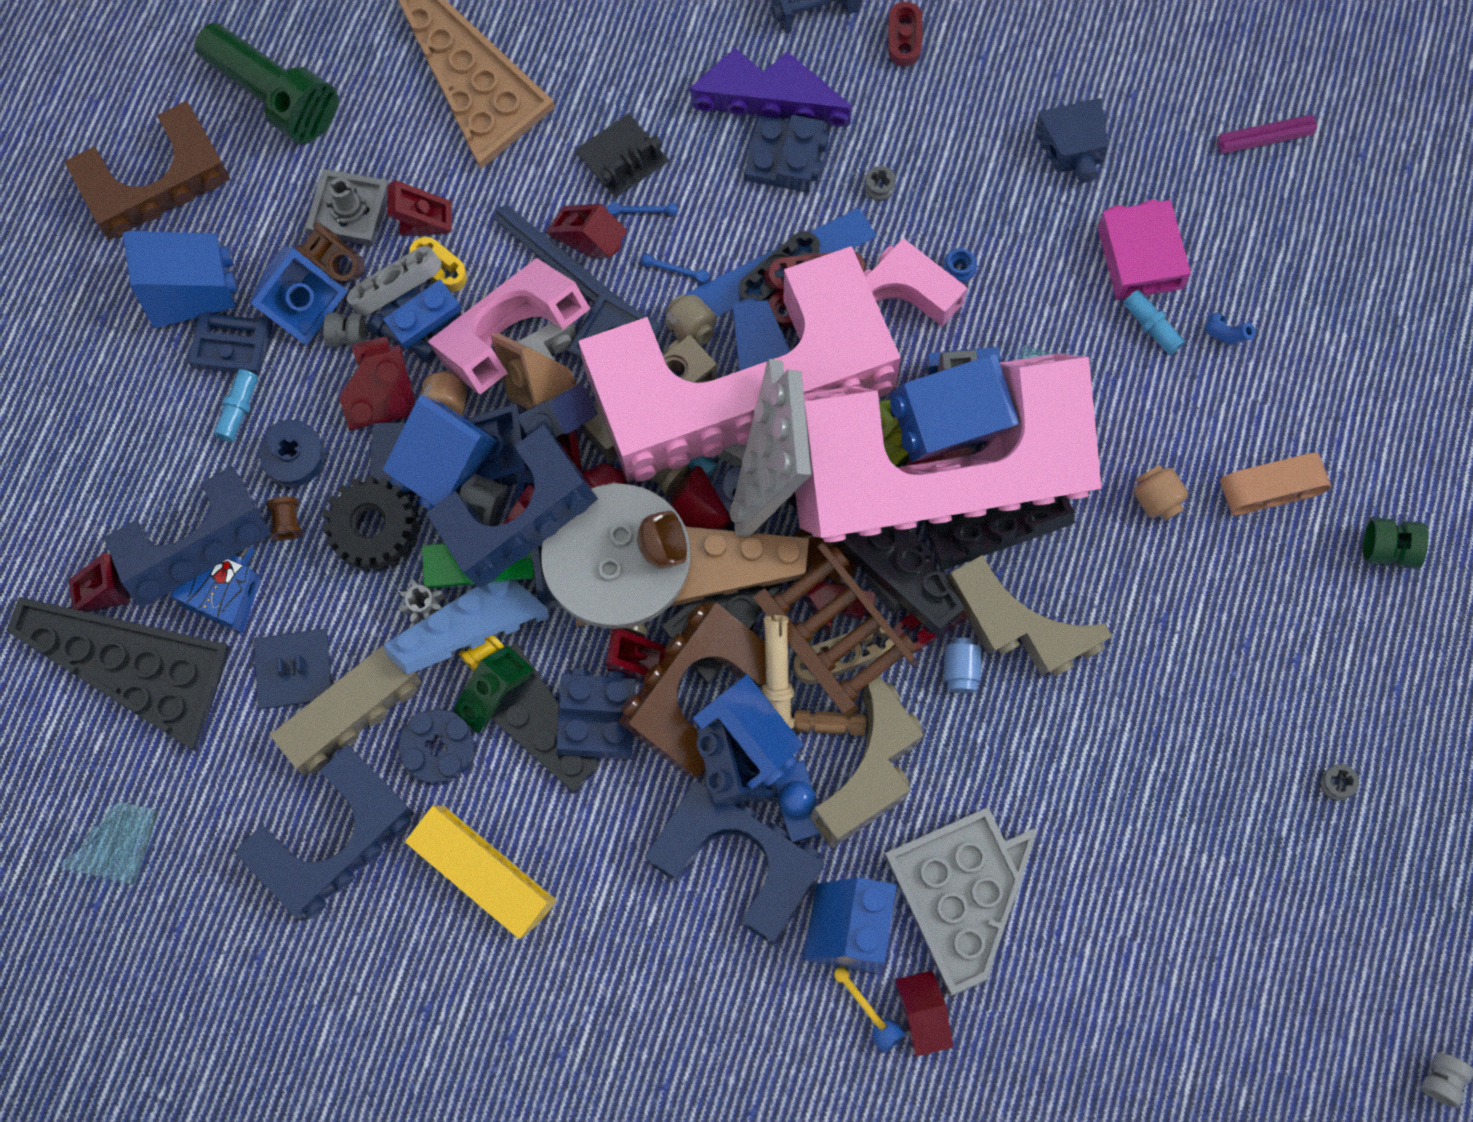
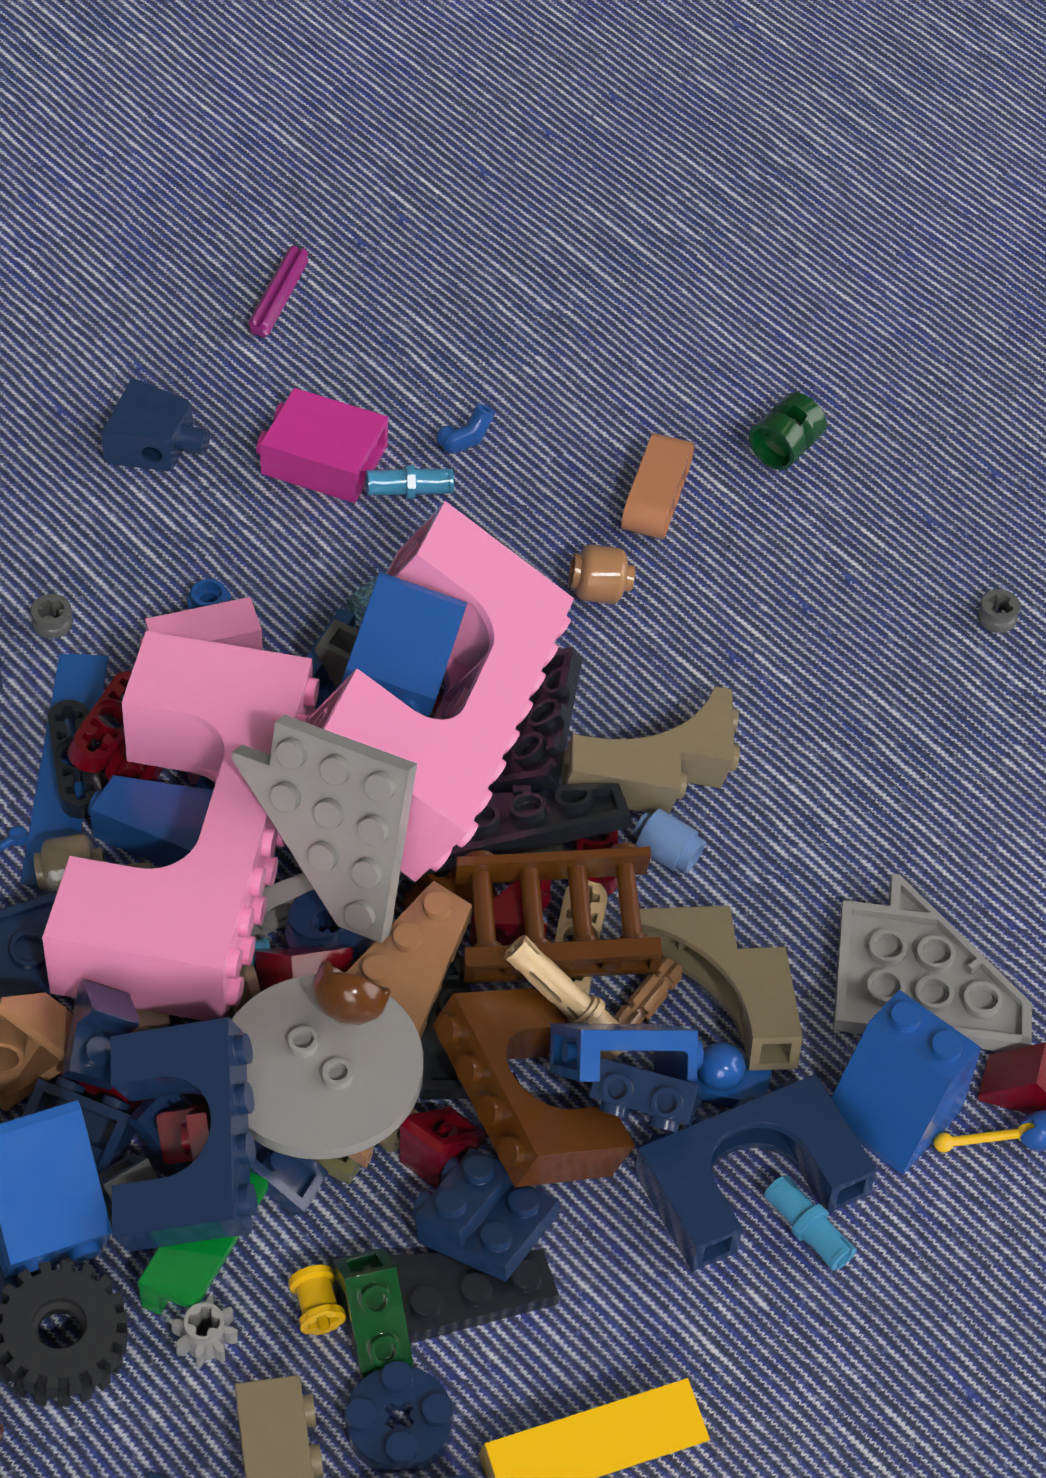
camera: 65 degrees left, 20 degrees down
medium blue wing [383,580,549,675] -> none
none -> dark azure pin [764,1175,857,1271]

